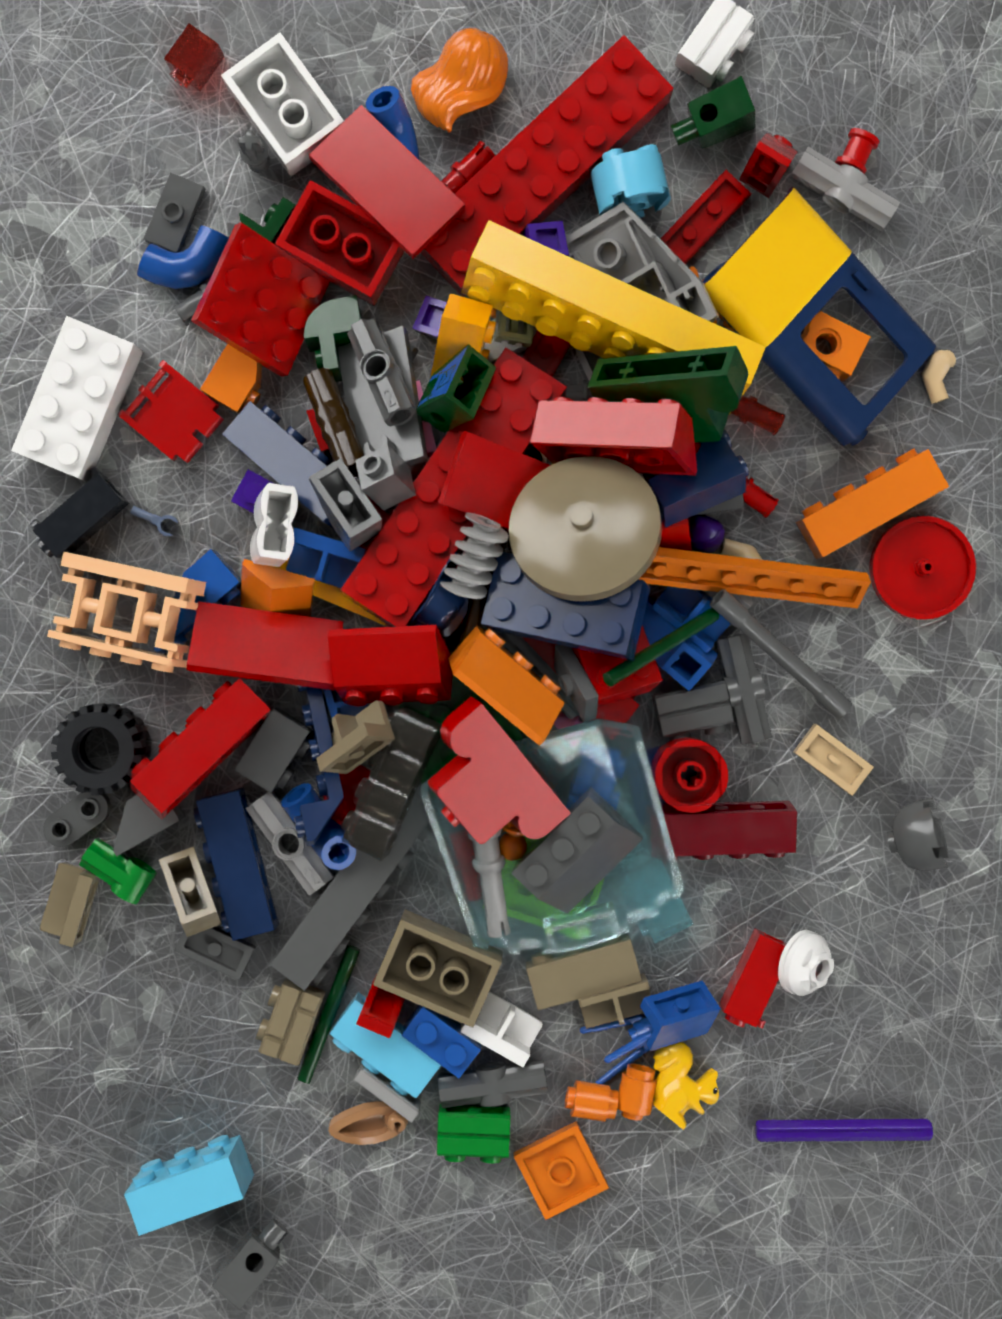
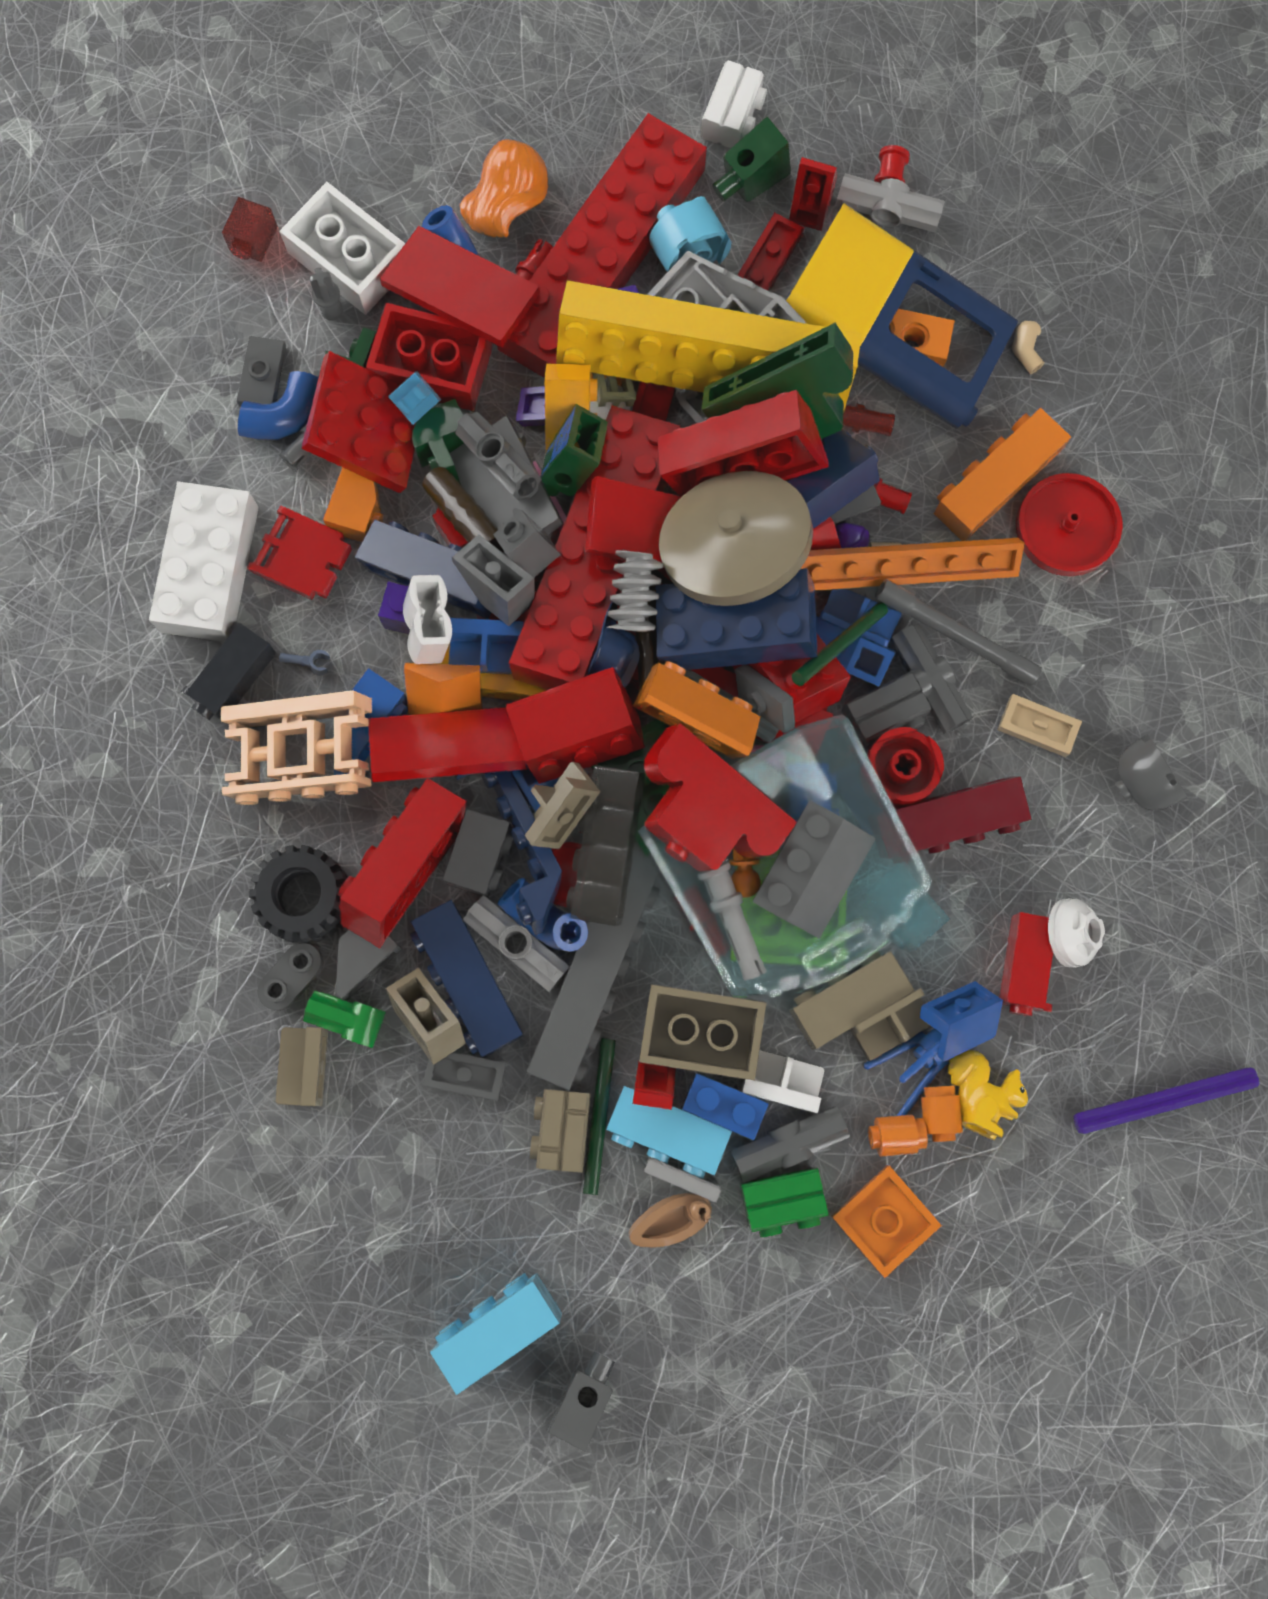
camera: 15 degrees left, 10 degrees down
none -> dark azure tile [388,371,441,425]

